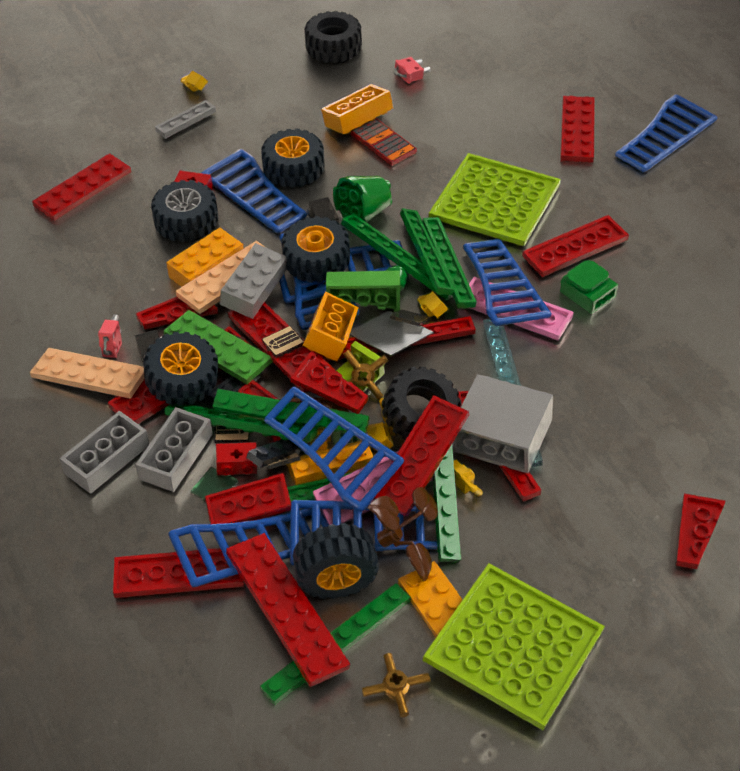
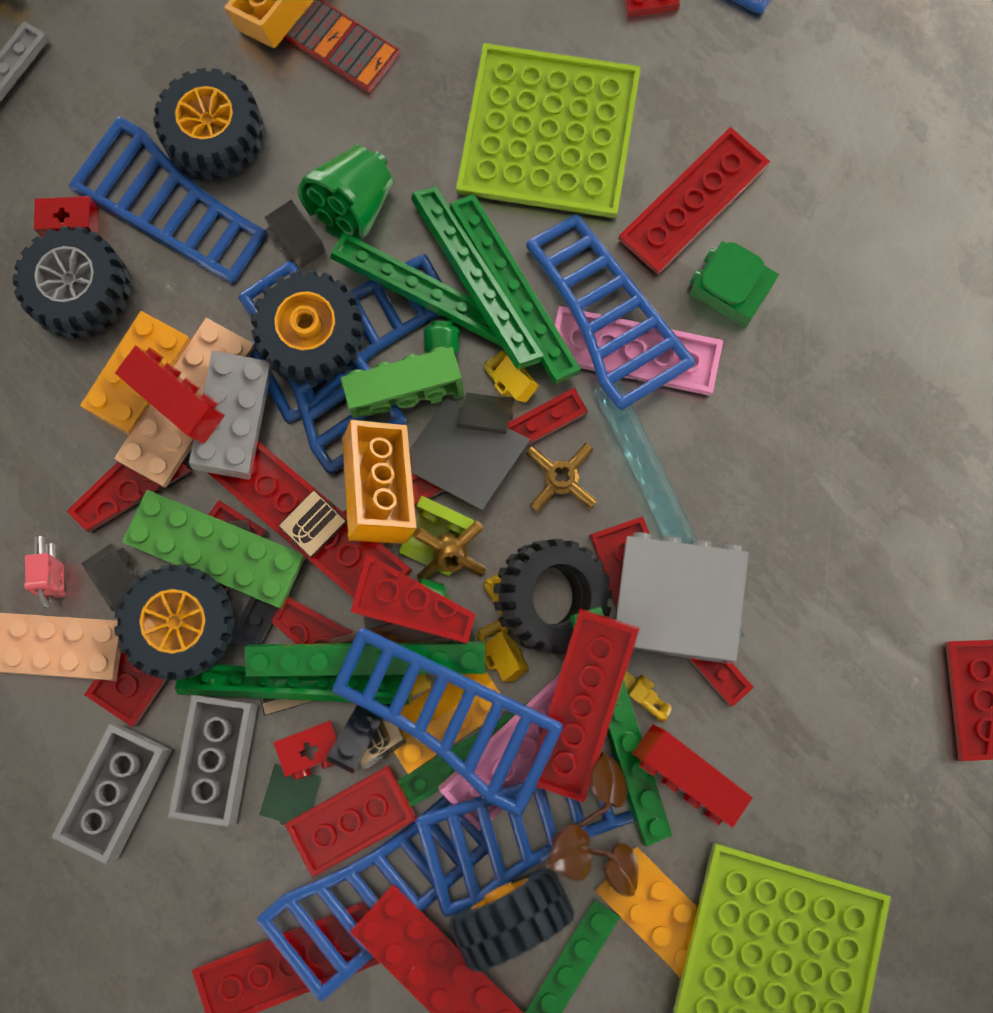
camera: 15 degrees left, 30 degrees up
none -> red brick [115,345,225,444]
none -> pearl gold bar [526,442,598,513]
none -> red brick [632,724,753,828]

